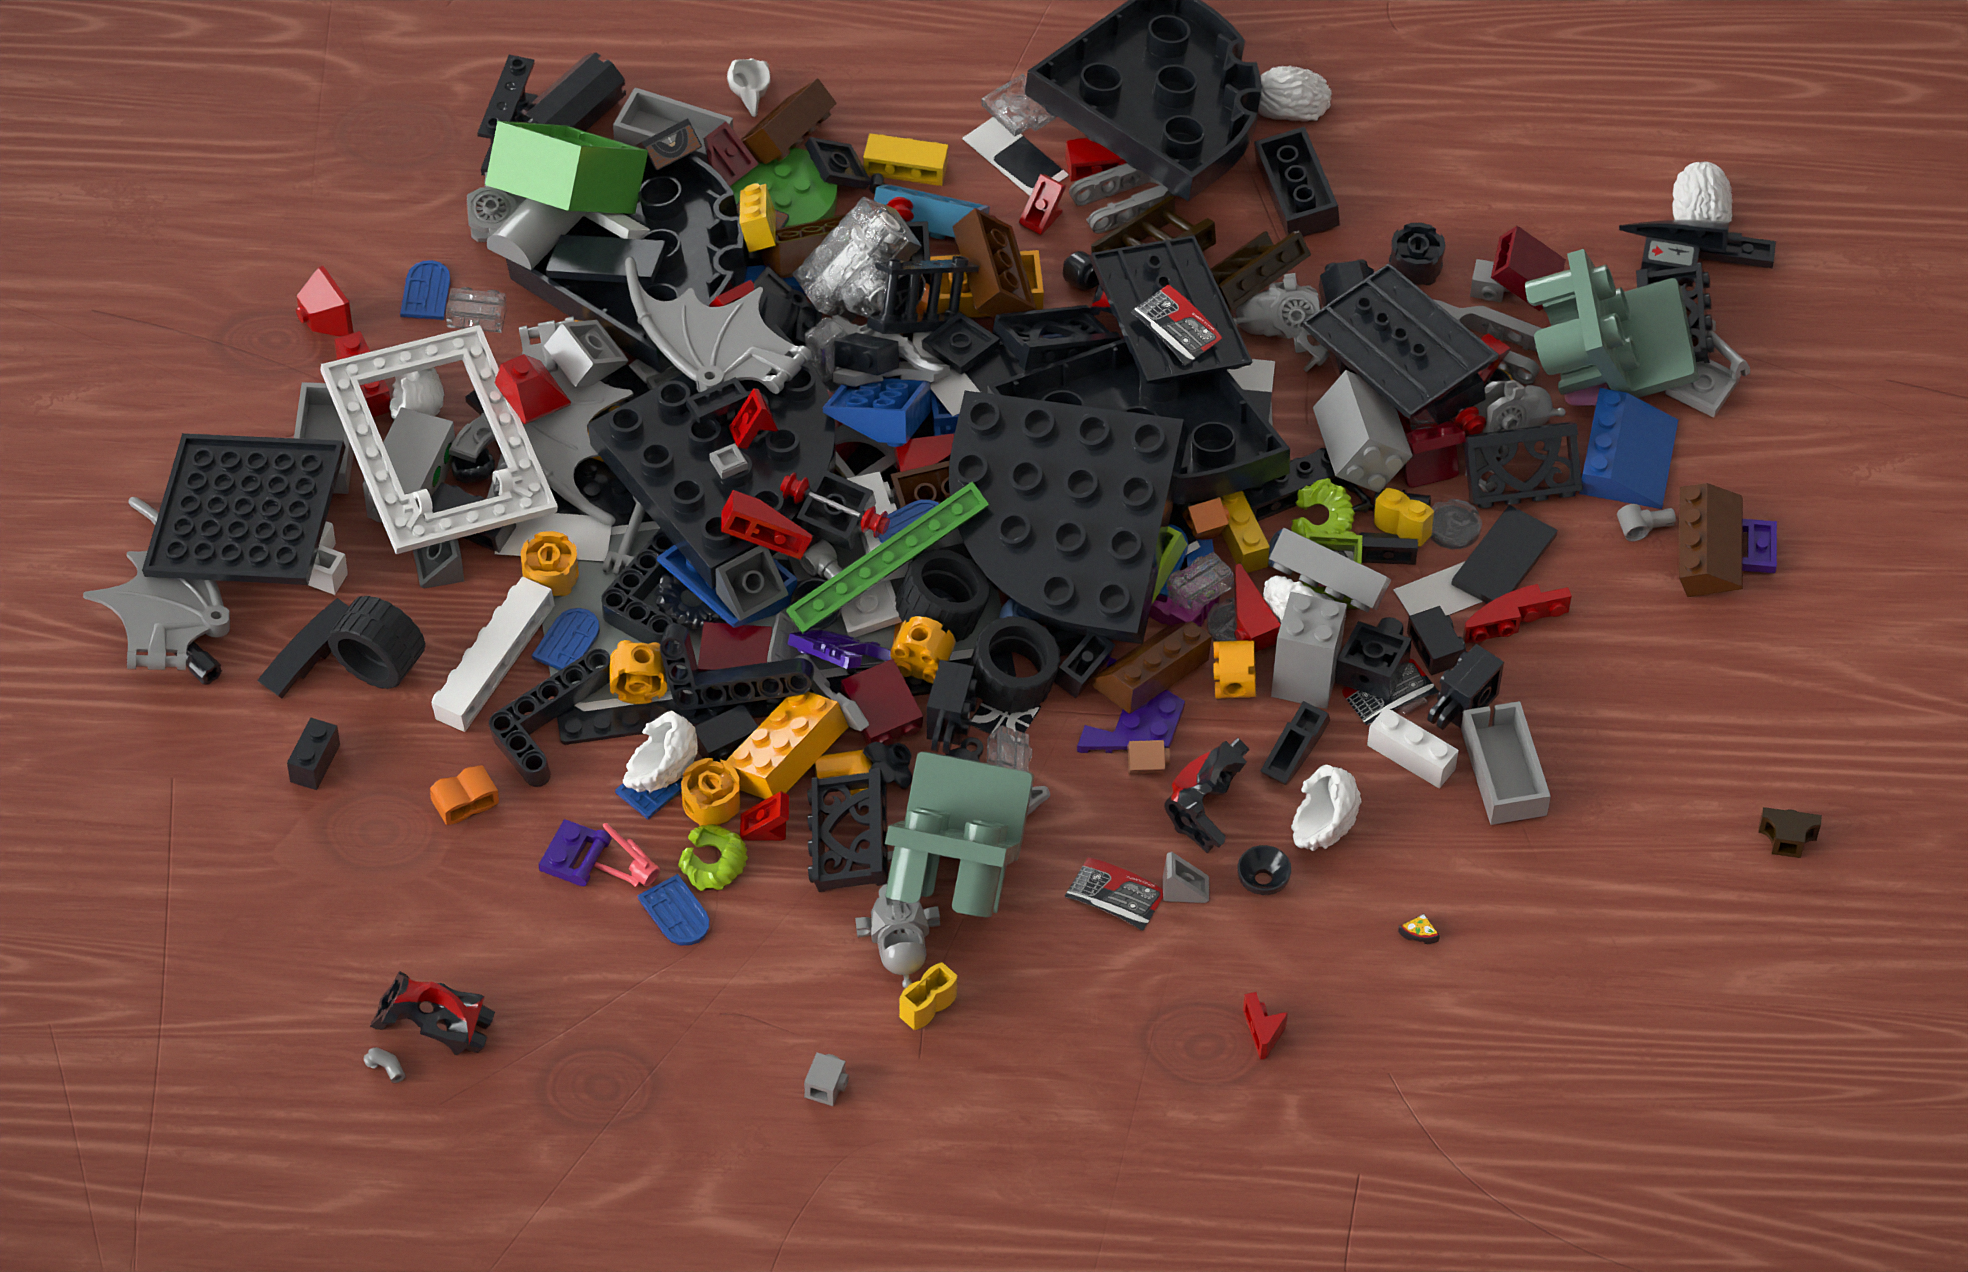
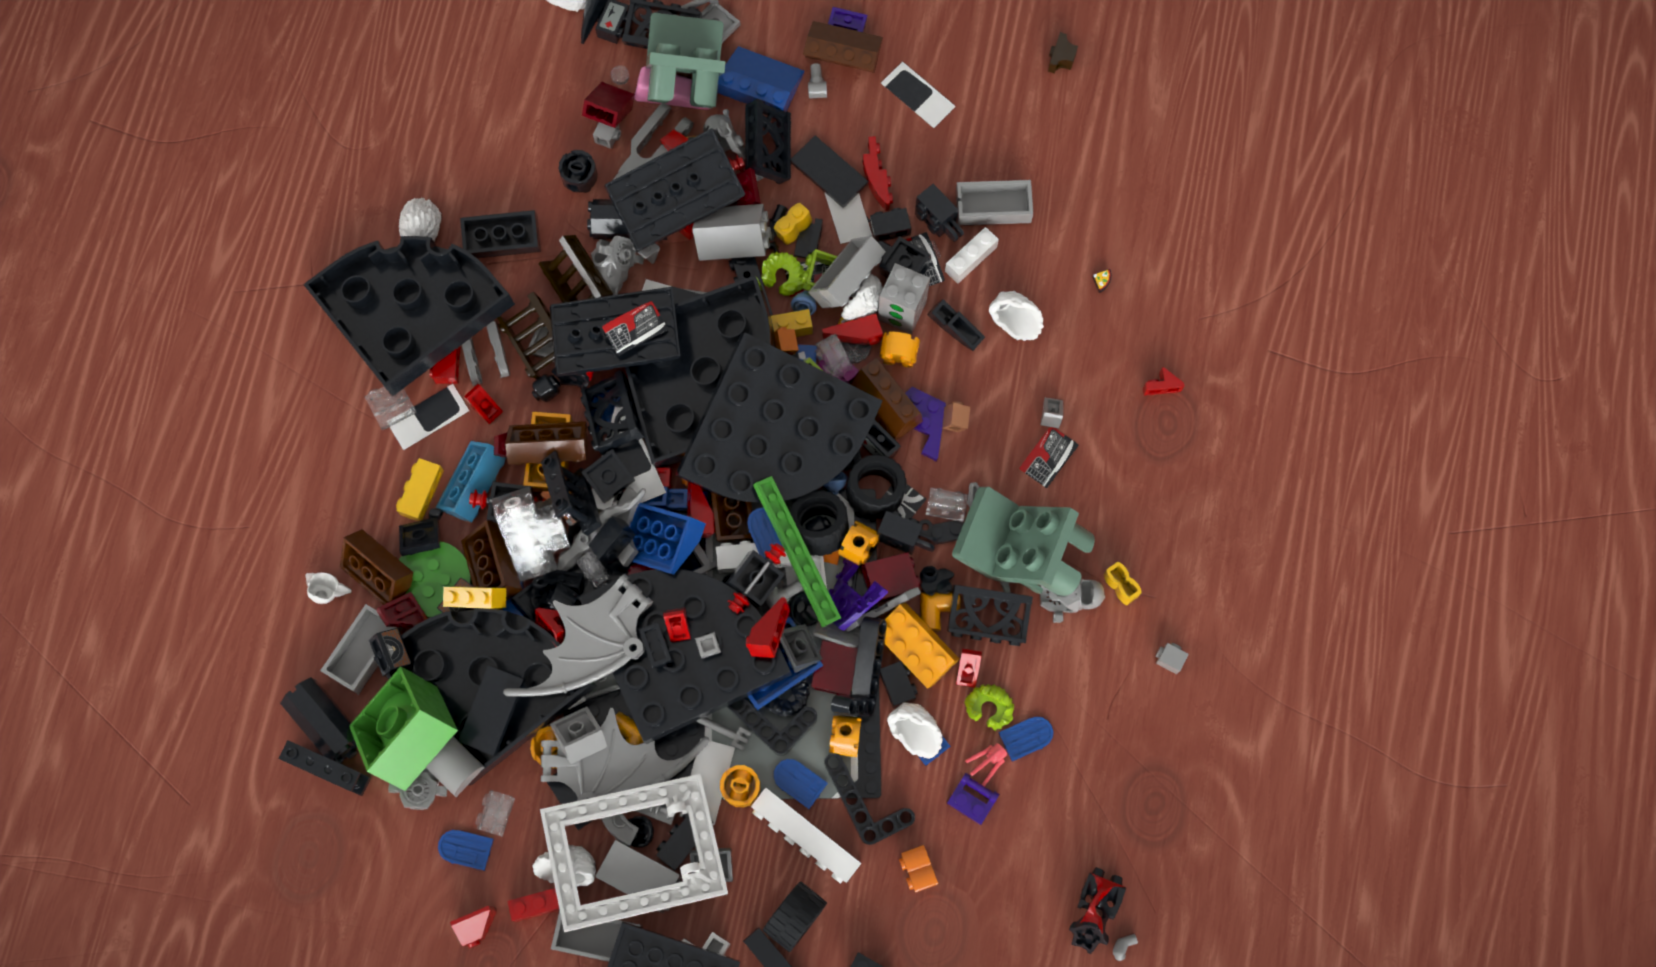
camera: 80 degrees left, 20 degrees up
red slope [494,354,571,425] -> none
white hinge [584,212,650,239] -> none
light orange brick [681,758,740,826] -> none
black hips [1164,738,1249,853] -> none
black piece [1237,845,1291,895] -> none
clear tile [1430,499,1482,550] -> none
none -> sticker [881,62,956,128]

